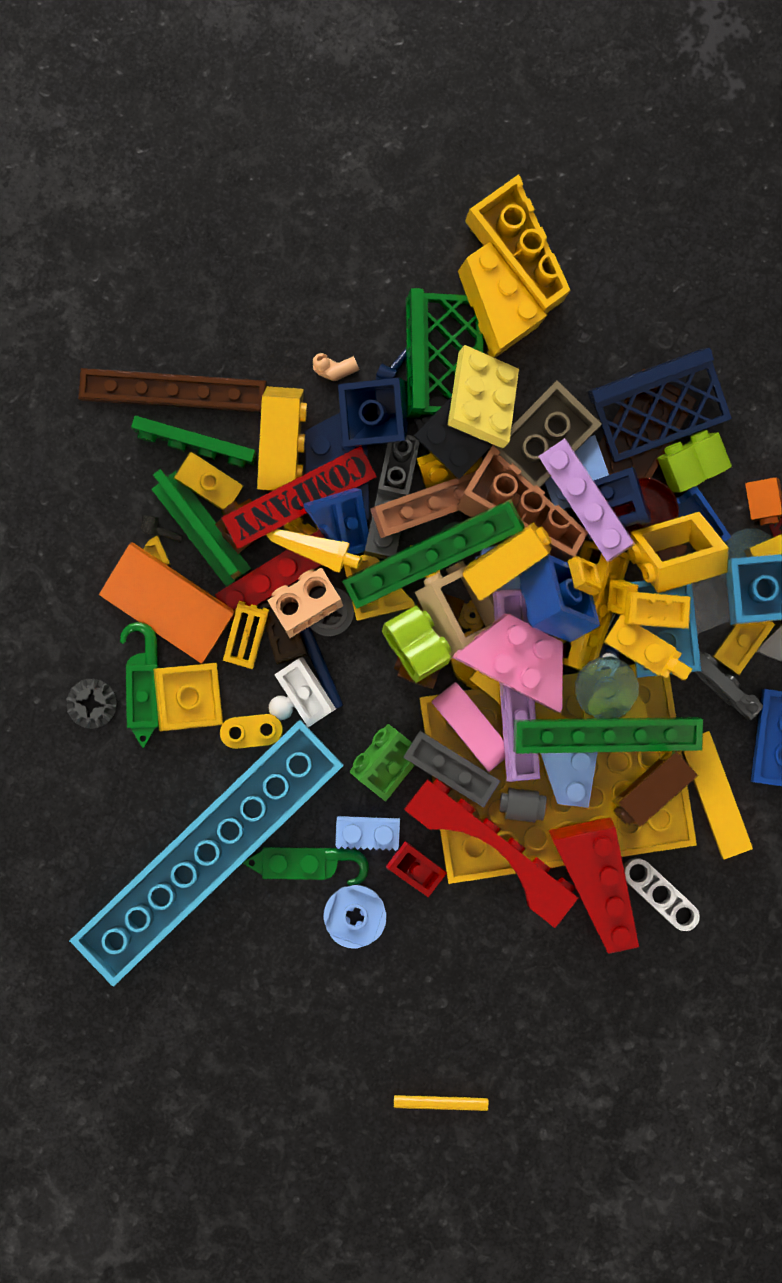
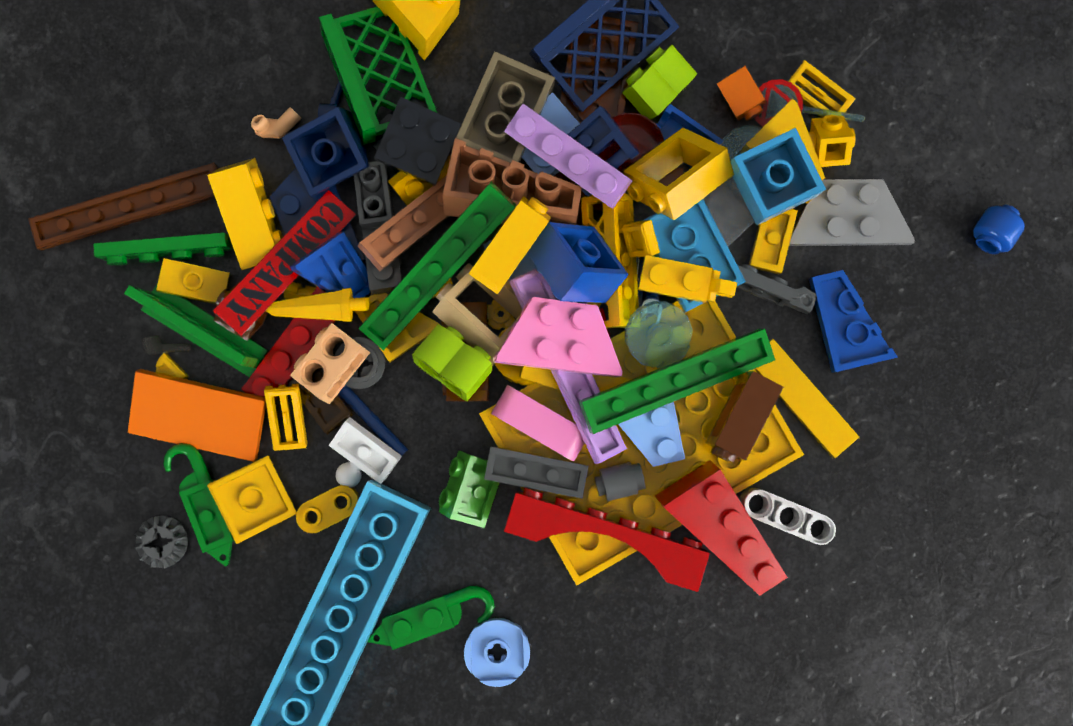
camera: 20 degrees left, 0 degrees up
light blue brick [335,816,400,851] -> none
red slope [386,842,447,897] -> none
light yellow plate [448,345,519,448] -> none
yellow tile [568,556,602,596] -> none
yellow plate [625,592,691,629] -> none

